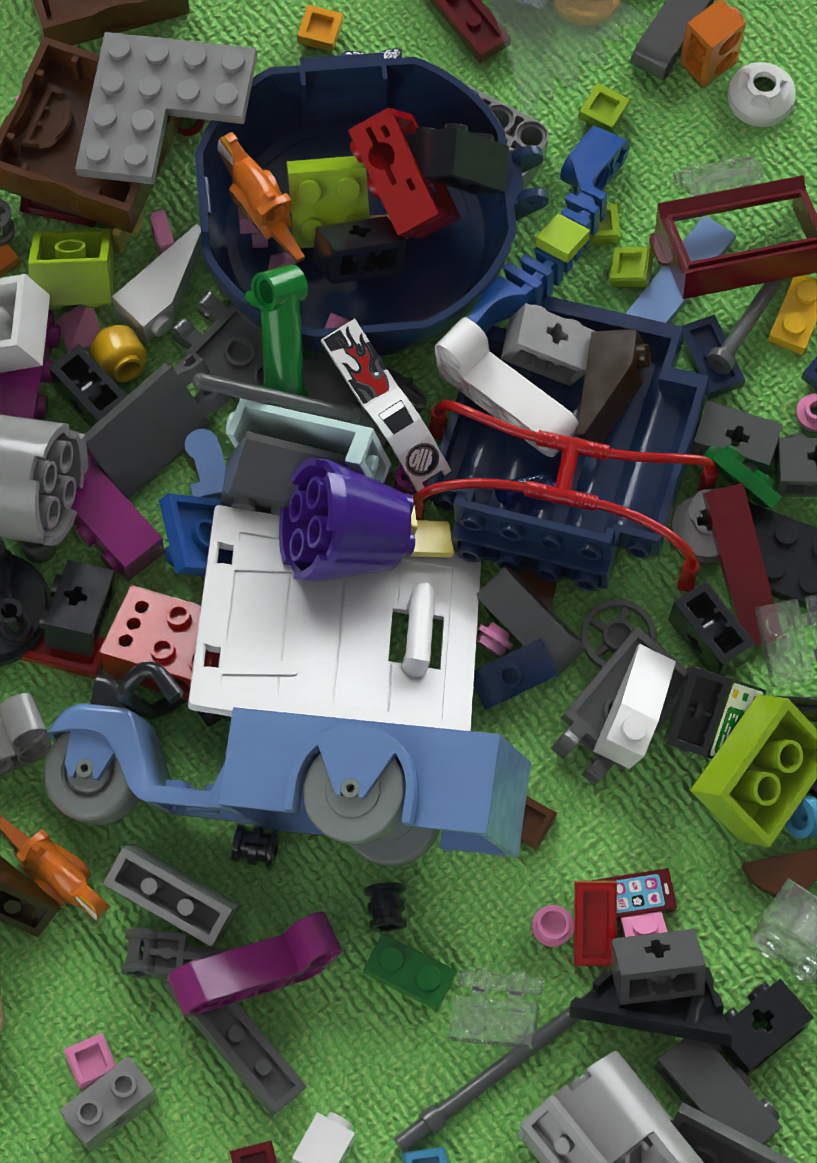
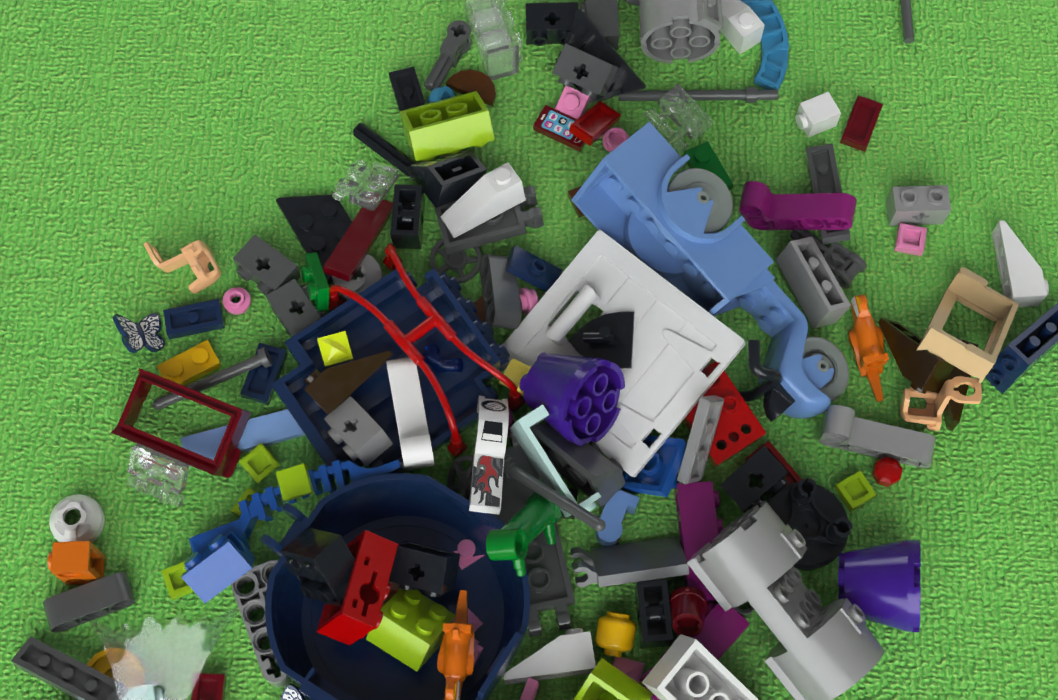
camera: 140 degrees left, 0 degrees up
none -> brick [181,531,255,603]
none -> neon yellow tile [317,331,353,367]
none -> black shield [568,312,634,369]
none -> dark red piece [669,586,708,637]
none -> light grey tile [677,395,724,484]

